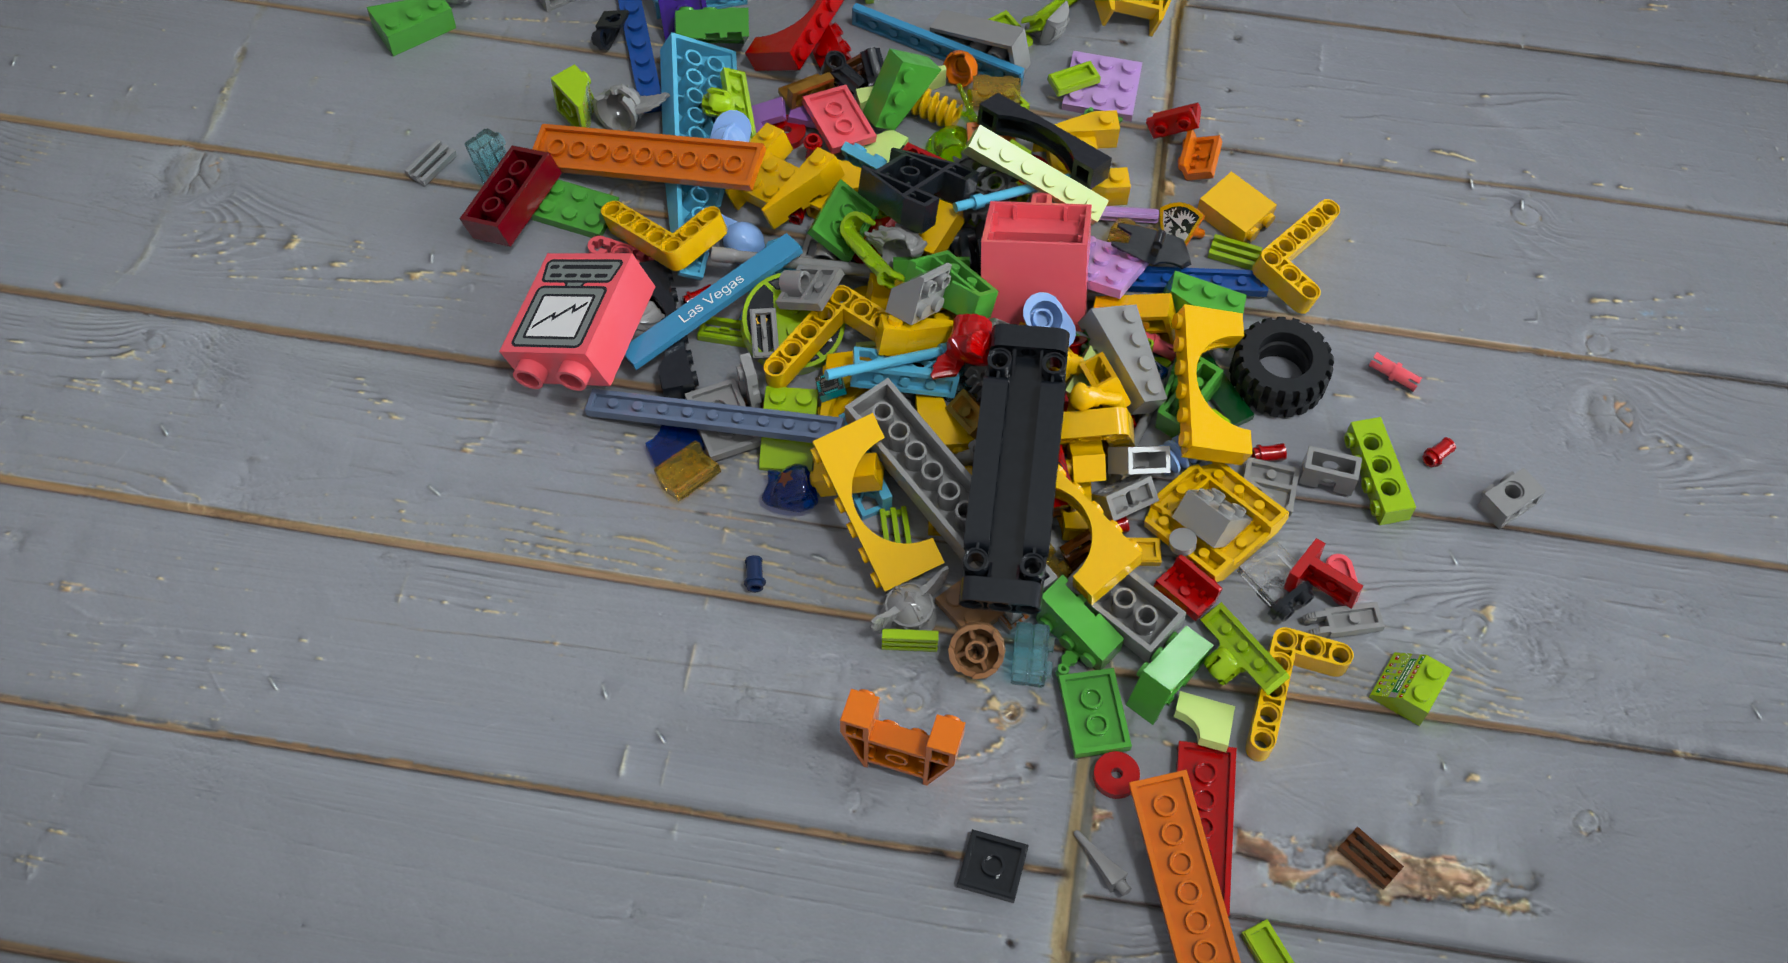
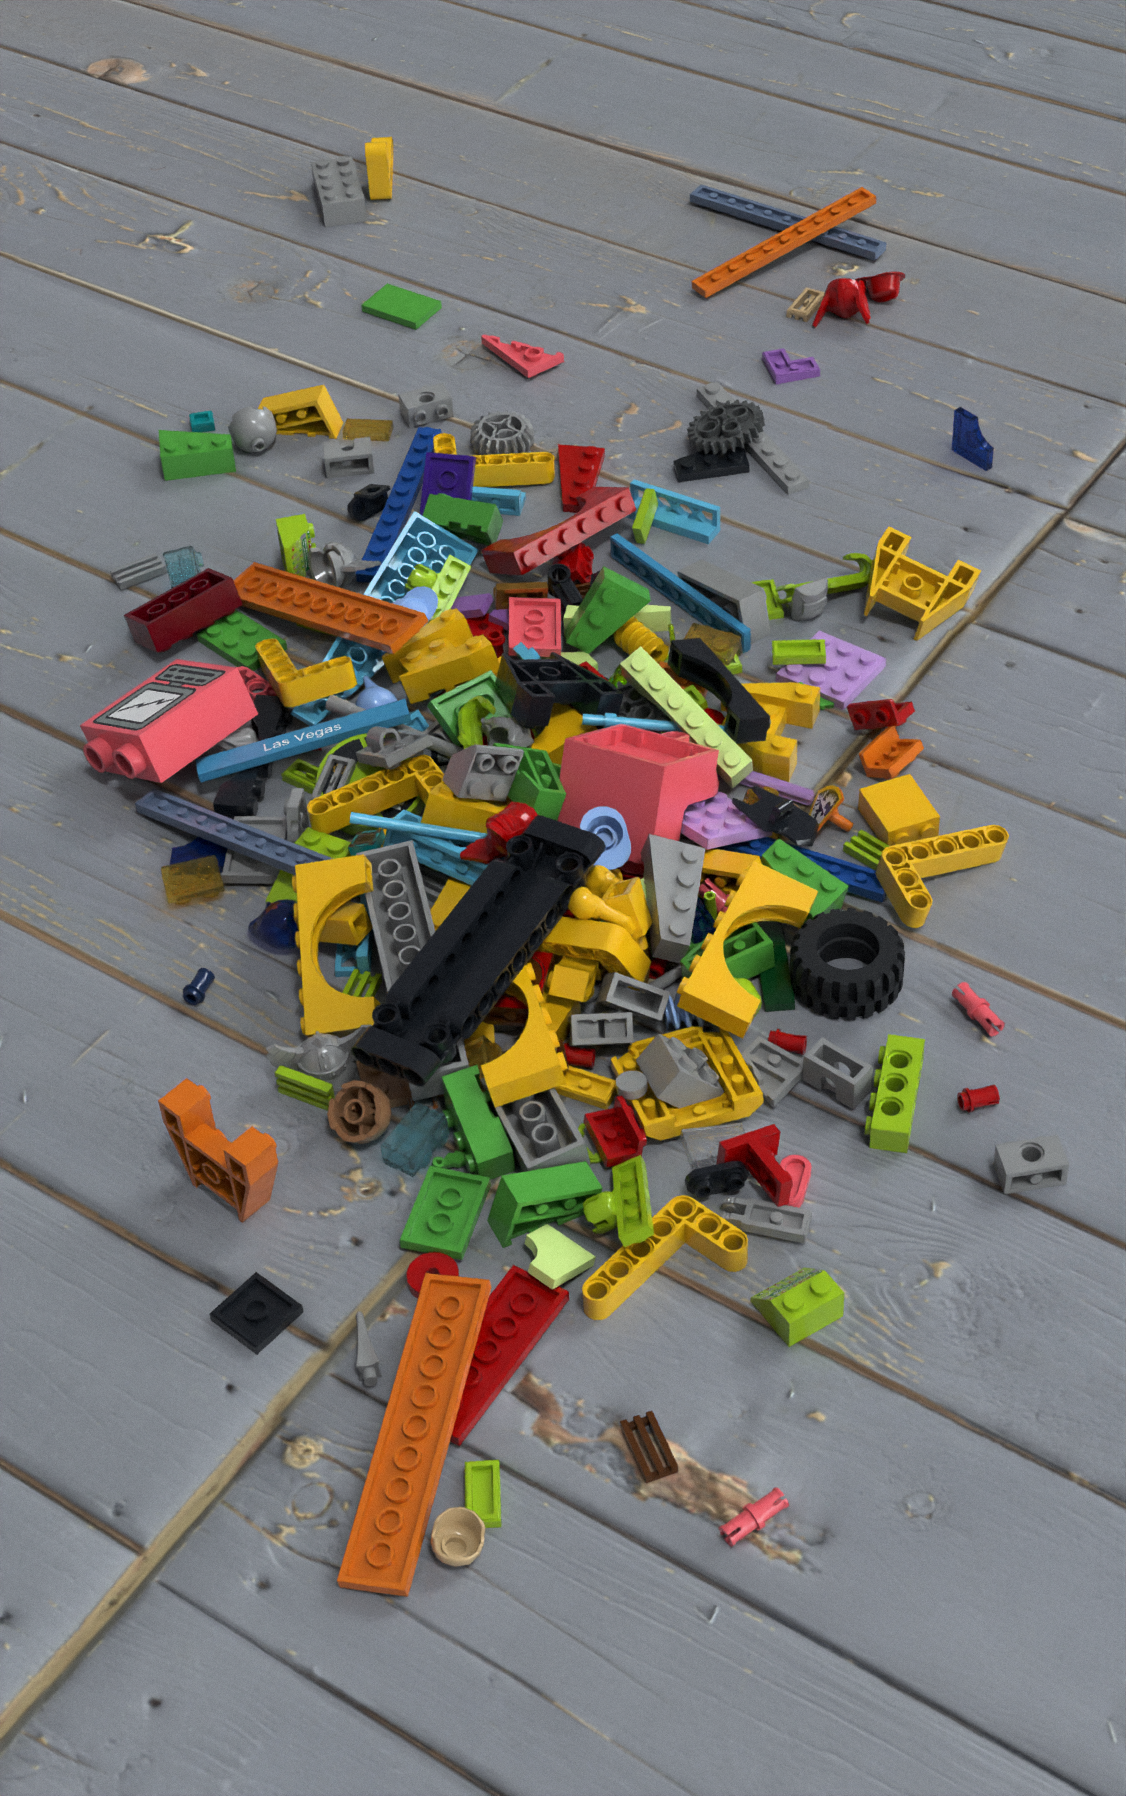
camera: 30 degrees right, 15 degrees down
orange hair [943,50,978,89] -> none
none -> coral pin [719,1487,789,1547]

